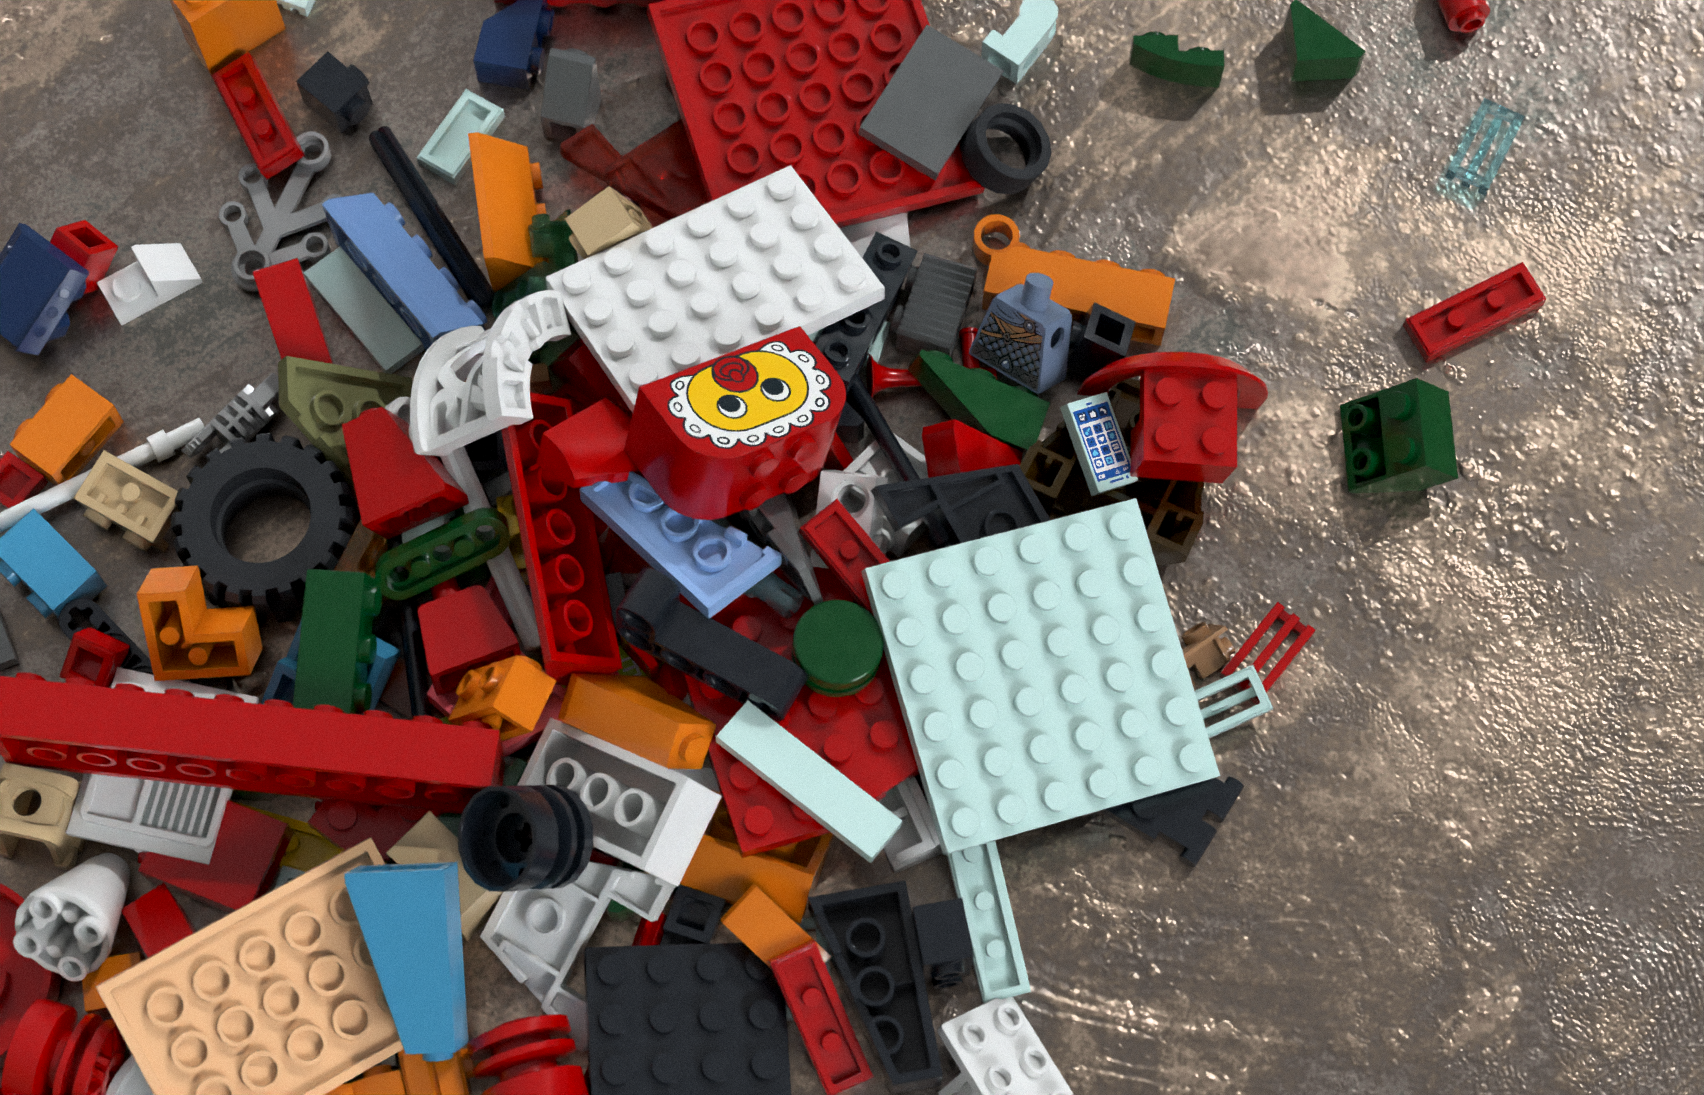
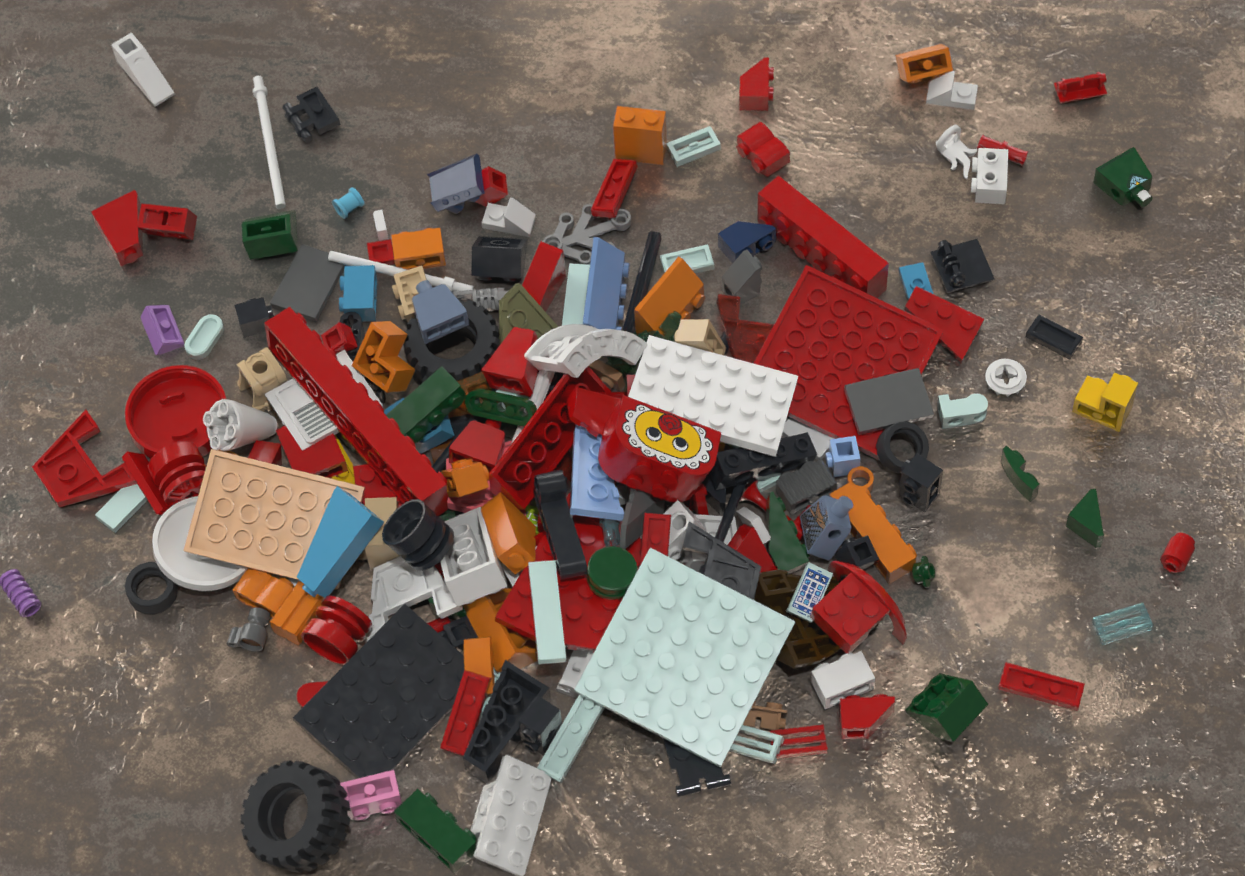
camera: 50 degrees right, 10 degrees down
black brick [296,51,373,134] -> none
none -> sand blue torso [412,280,469,344]
none -> black slope [471,236,527,282]
none -> white tile [736,507,771,544]
none -> white brick [811,651,875,709]
none -> light blue brick [825,436,860,477]
none -> red slope [839,694,895,740]
none -> black brick [899,453,943,513]
none -> dark green plate [912,556,936,588]

